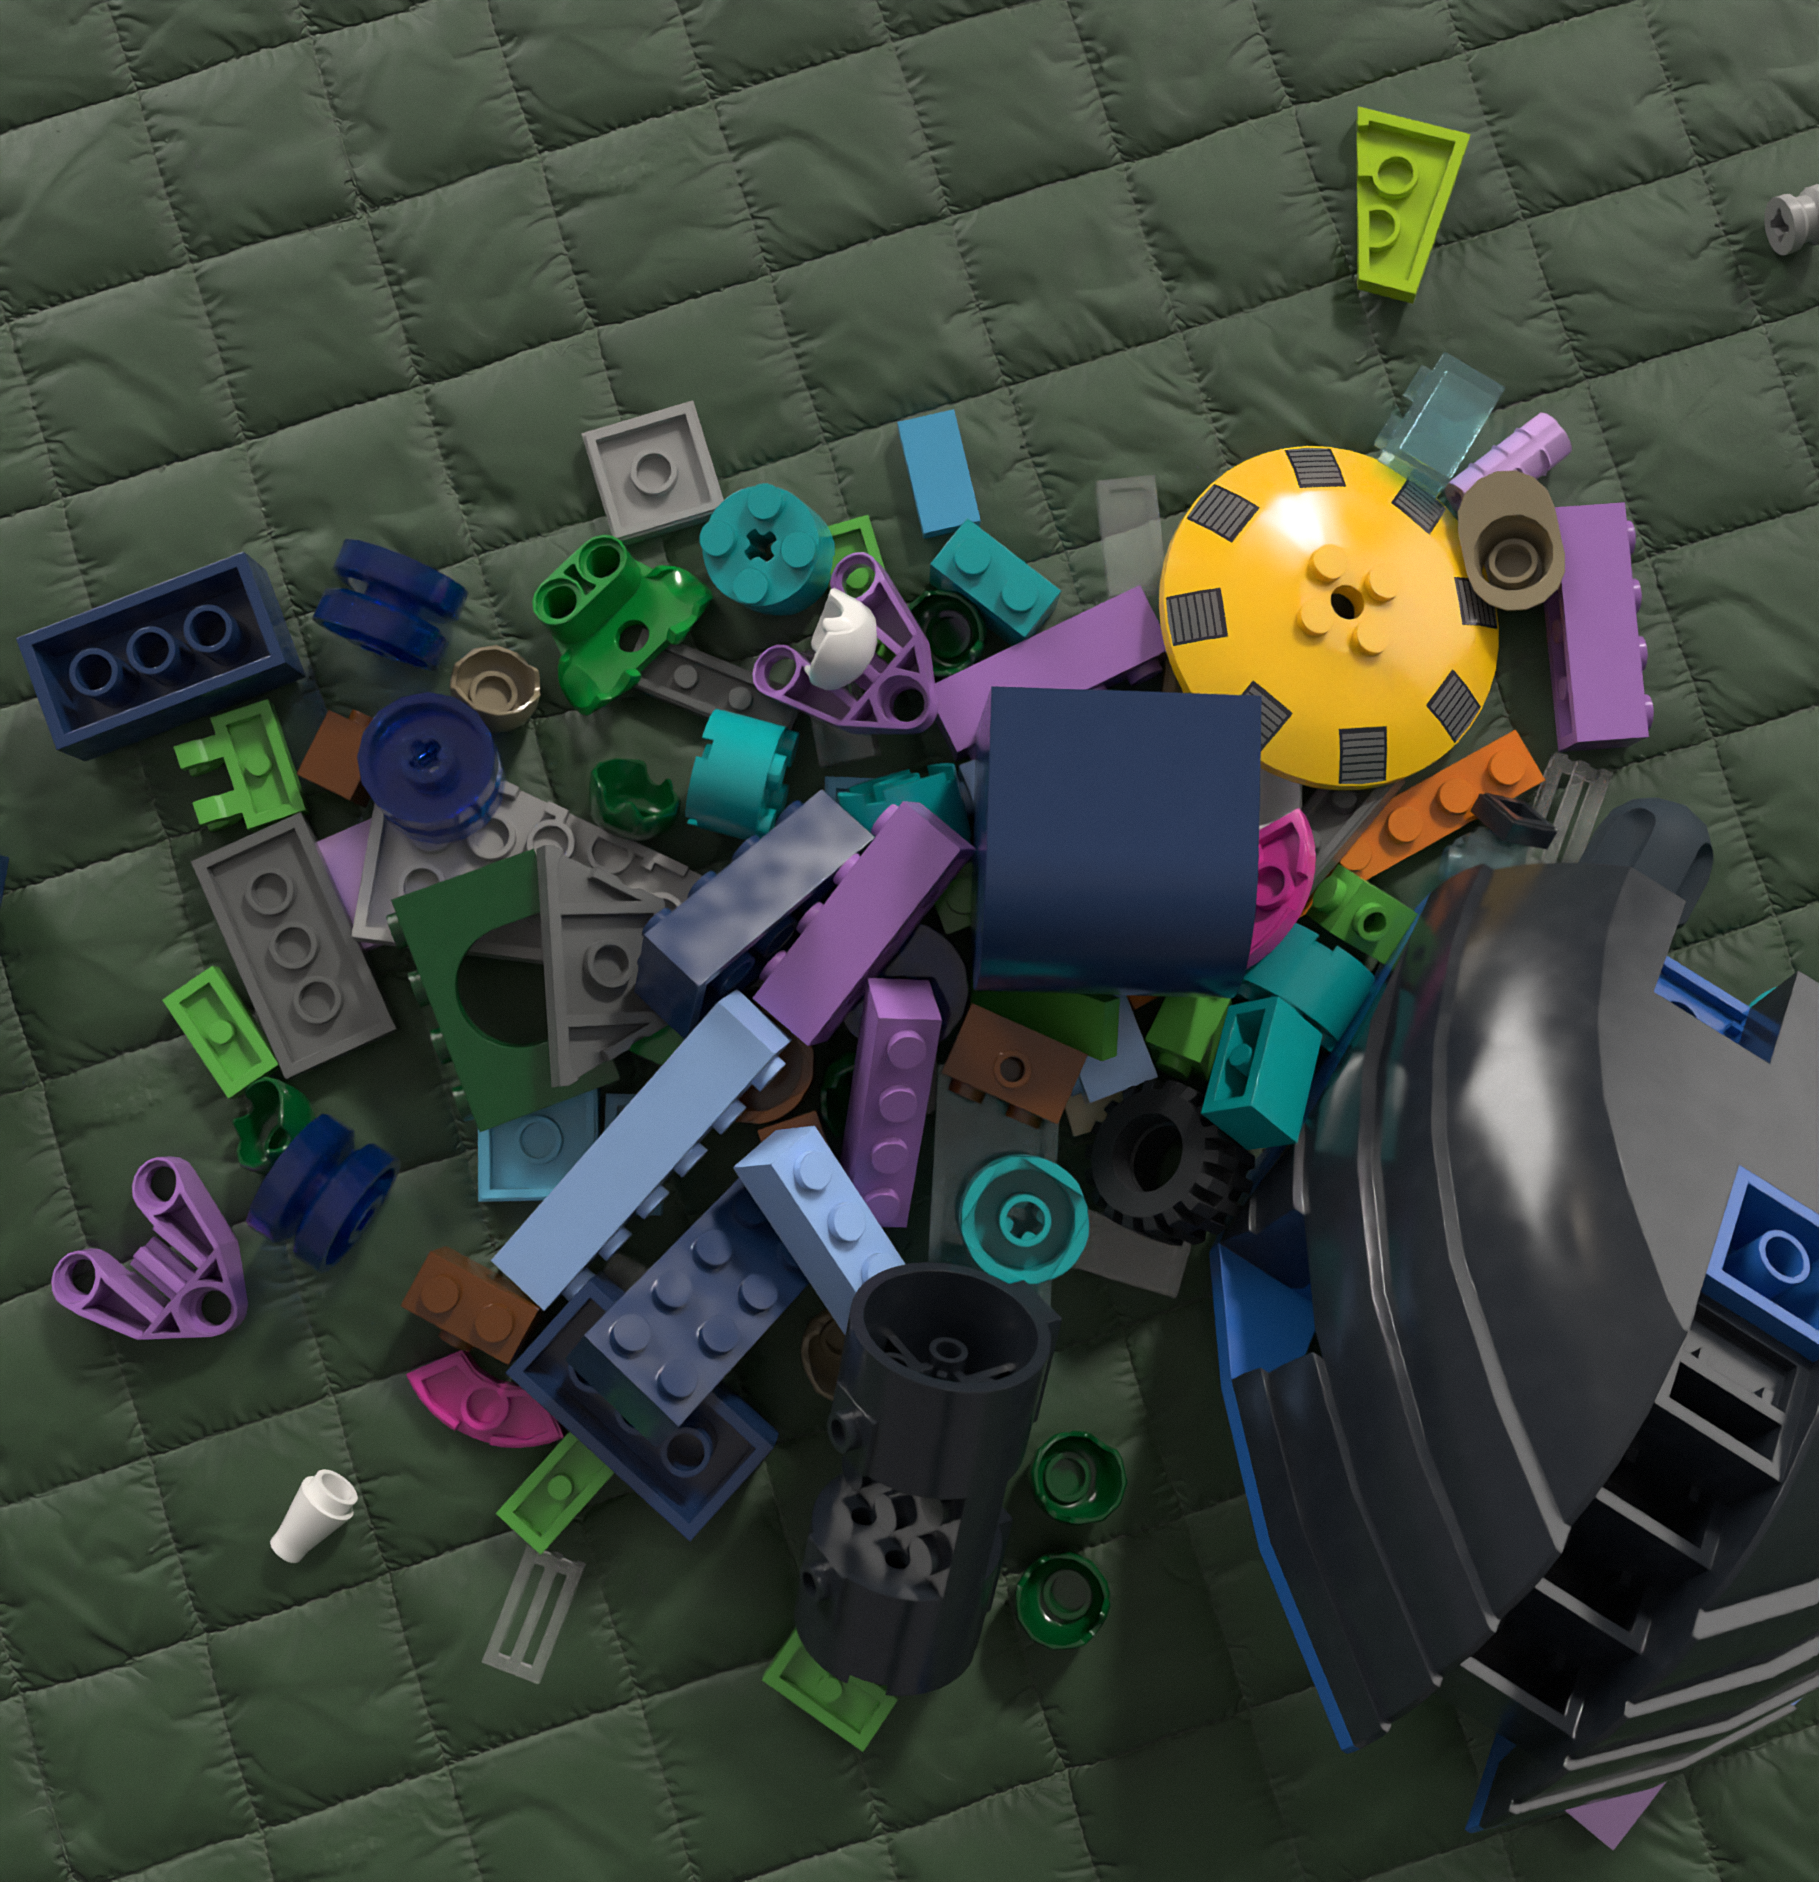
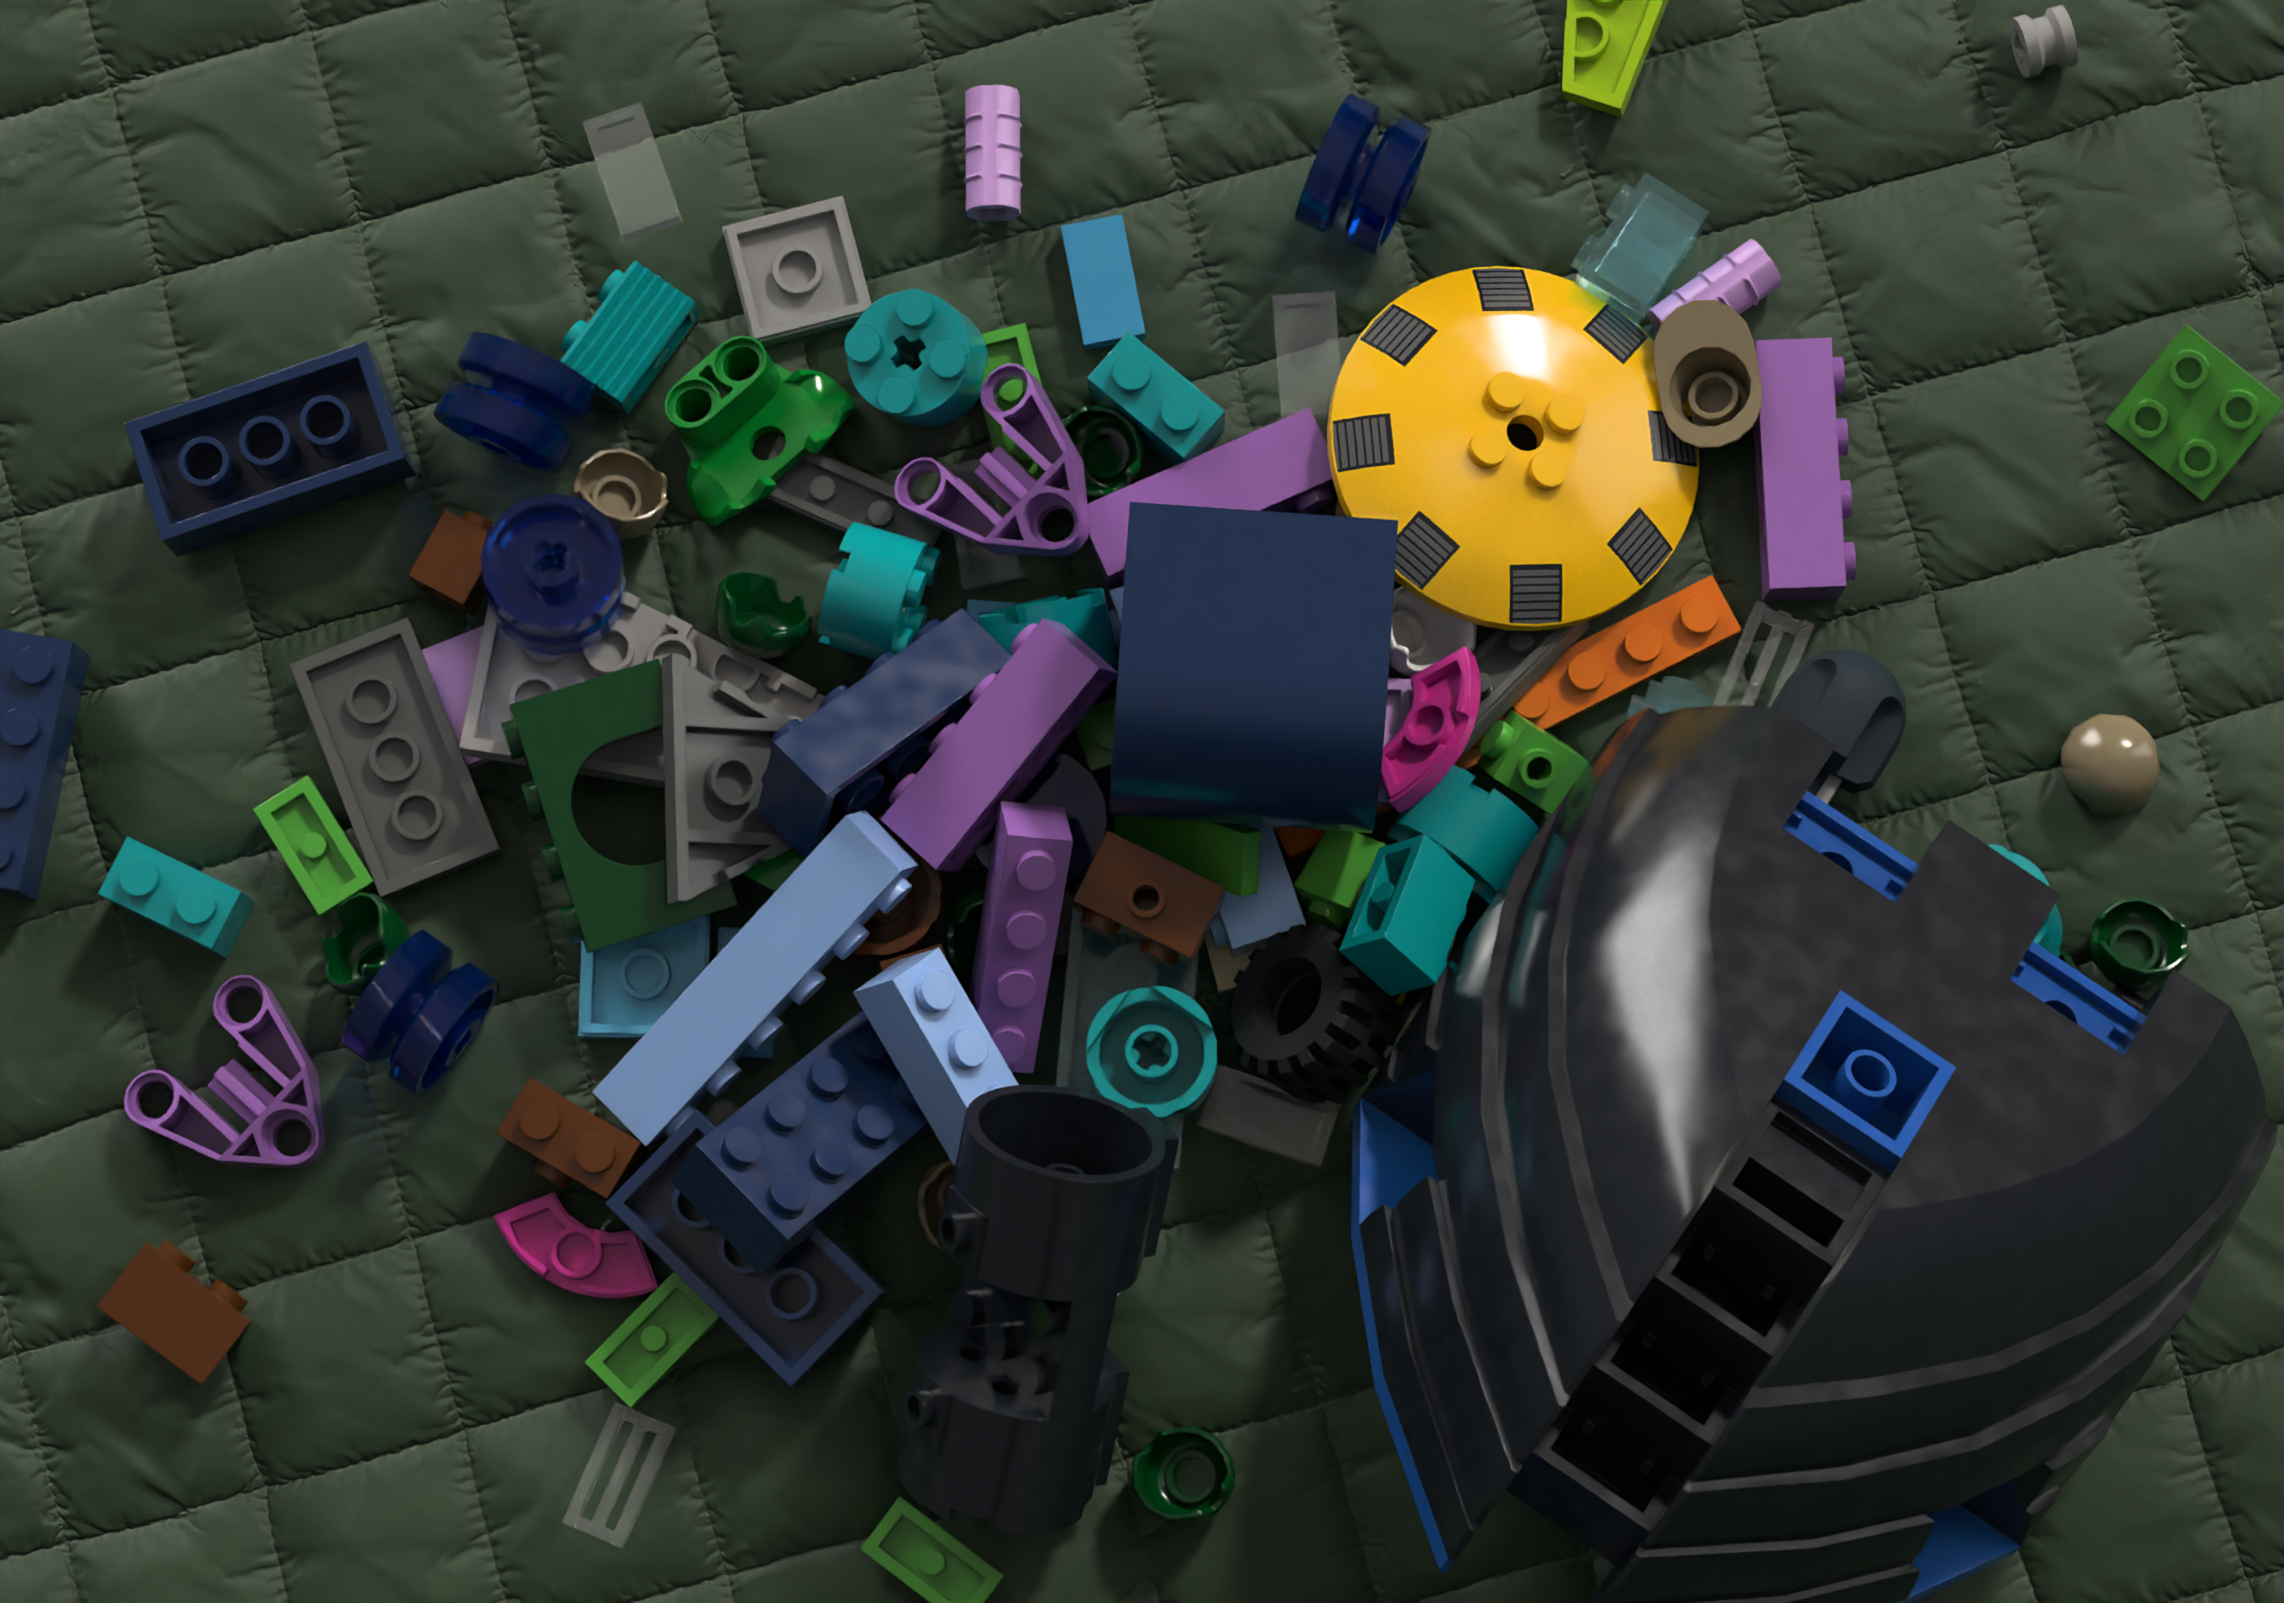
camera: 10 degrees right, 5 degrees down
bright green plate [174,699,310,833] -> none
white cone [270,1469,358,1563] -> none
white hair [804,588,877,690] -> none
dark green hair [1027,1430,1128,1526] -> none
black tile [1470,793,1557,850] -> none
none -> reddish brown brick [96,1239,252,1385]
none -> teal brick [97,836,256,959]
none -> teal brick [560,260,700,415]
none -> clear tile [583,102,683,241]
none -> lavender axle [963,85,1023,222]
none -> clear blue wheel [1295,93,1432,256]

